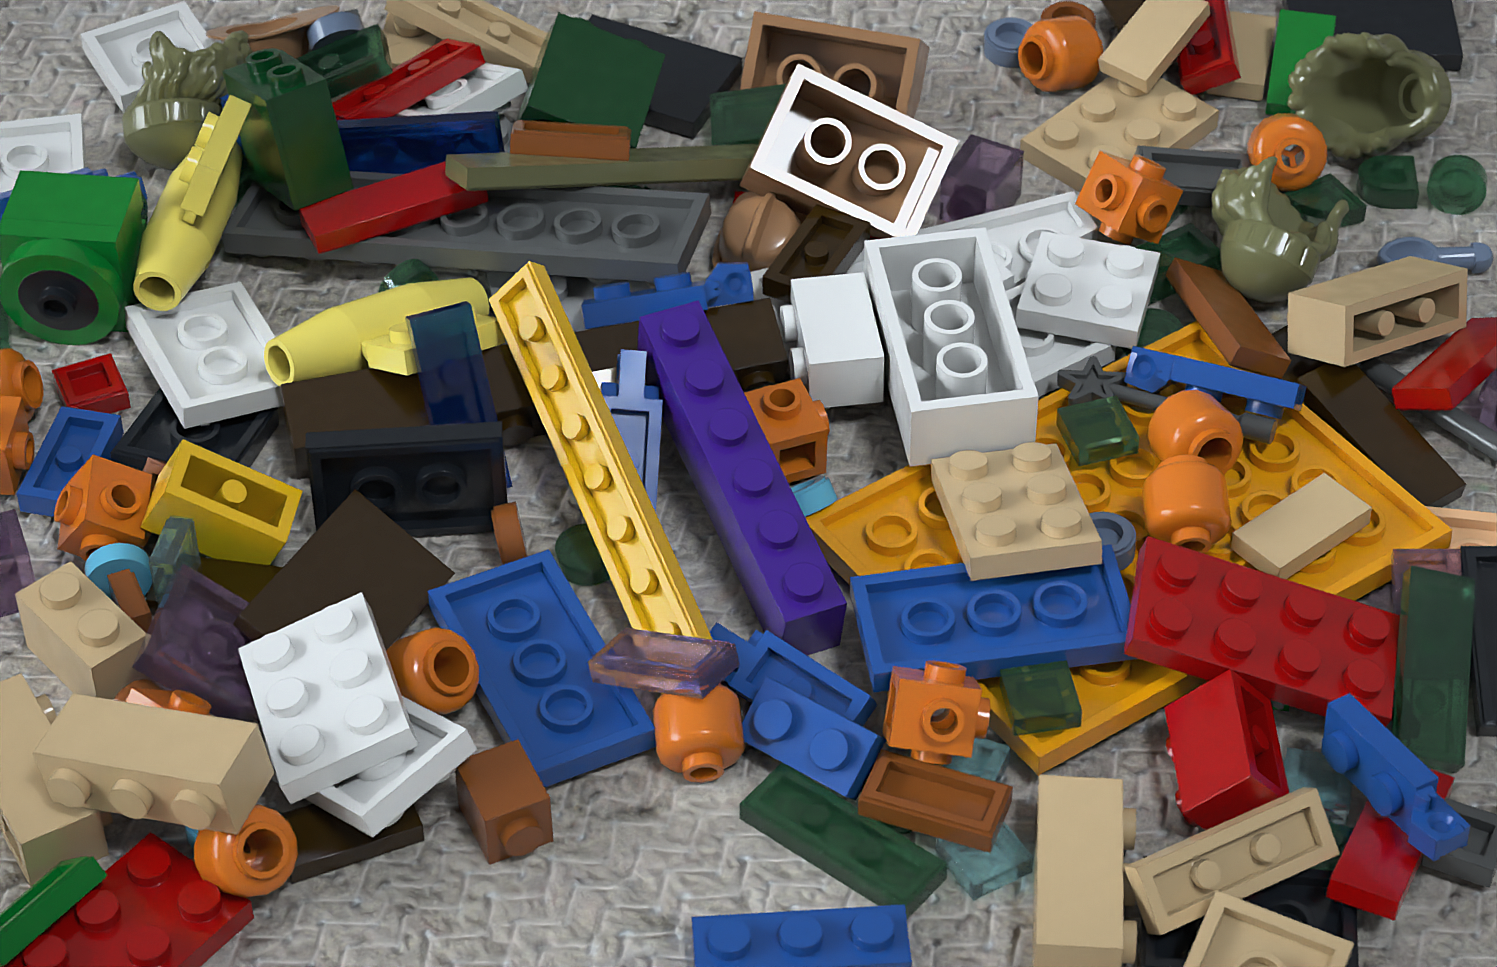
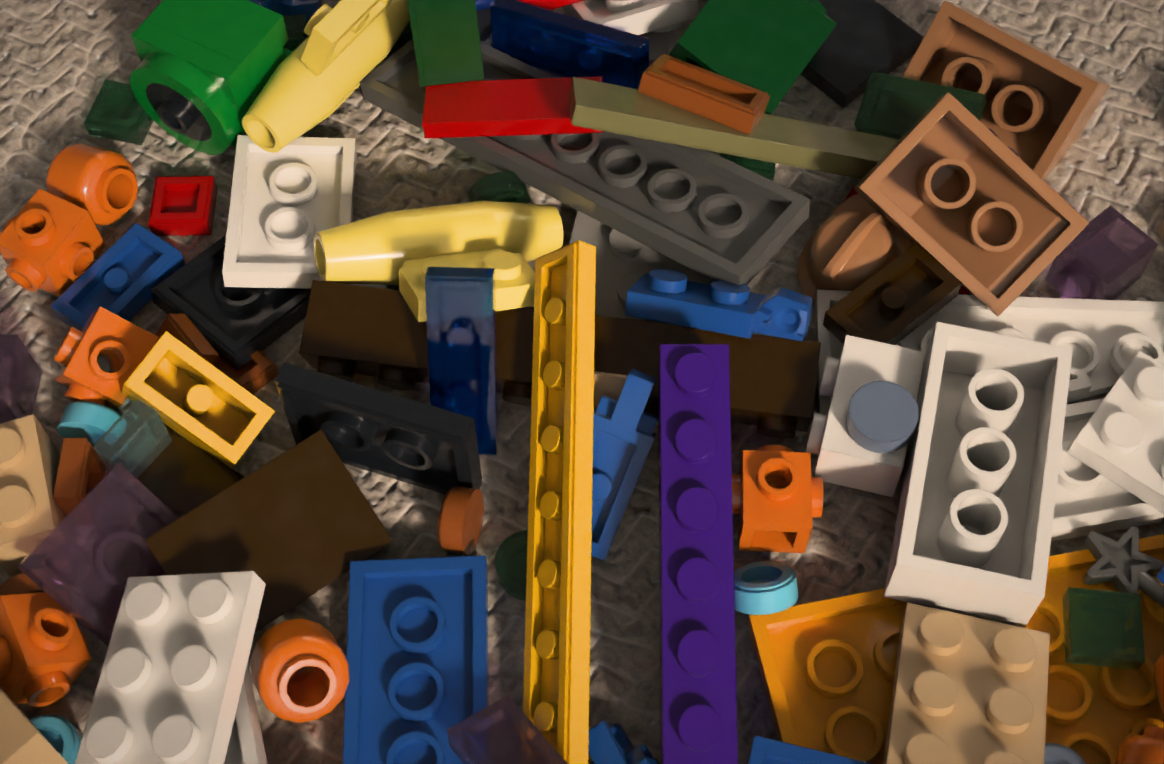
camera: 25 degrees right, 15 degrees up
none -> sand blue tile [846,381,919,453]

